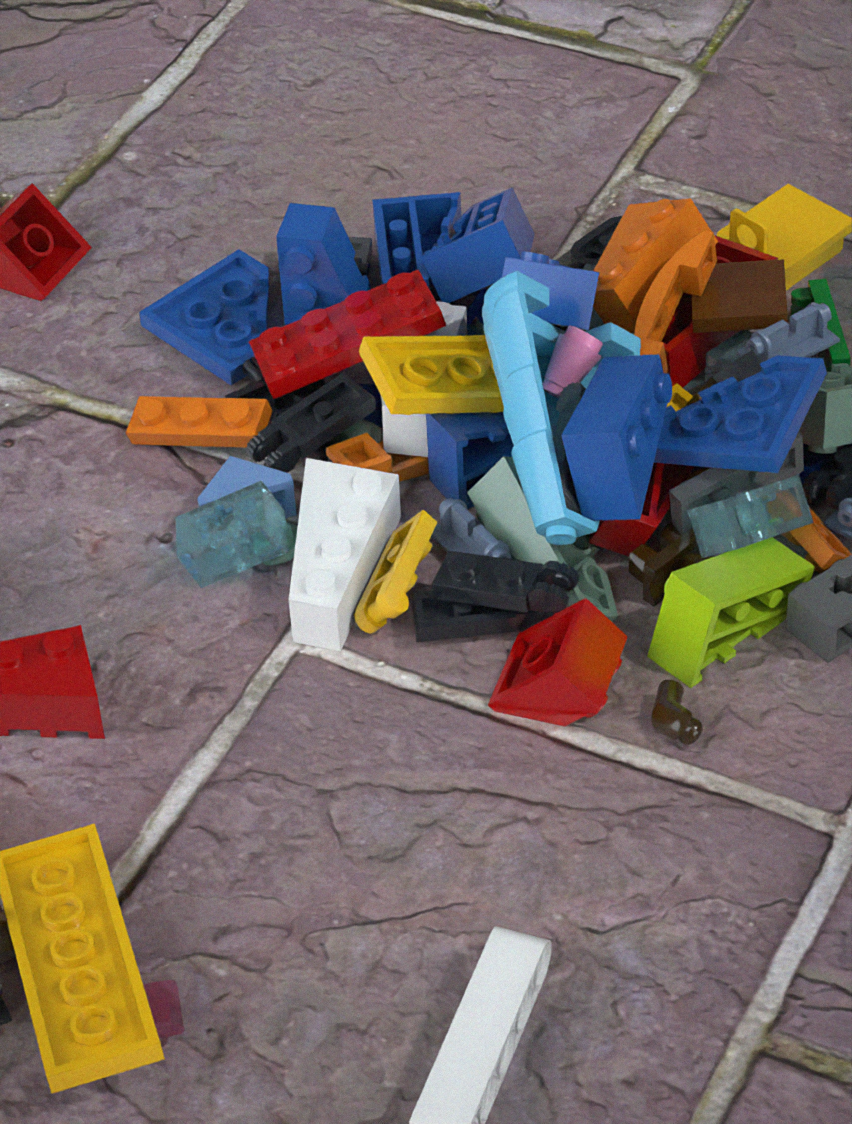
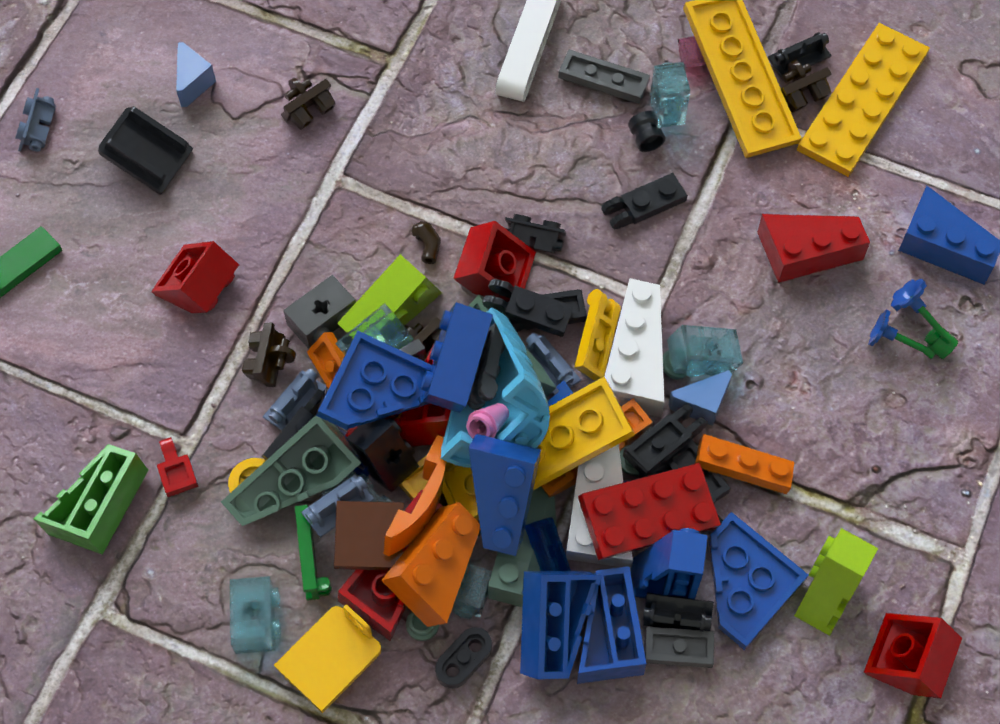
camera: 175 degrees right, 20 degrees up
none -> black hinge [505,214,566,254]
none -> dark grey plate [558,49,650,104]
none -> black hinge [601,173,688,230]
none -> black wheel [628,111,666,152]
none -> clear light blue brick [649,62,690,128]
none -> lime wedge [794,528,878,636]

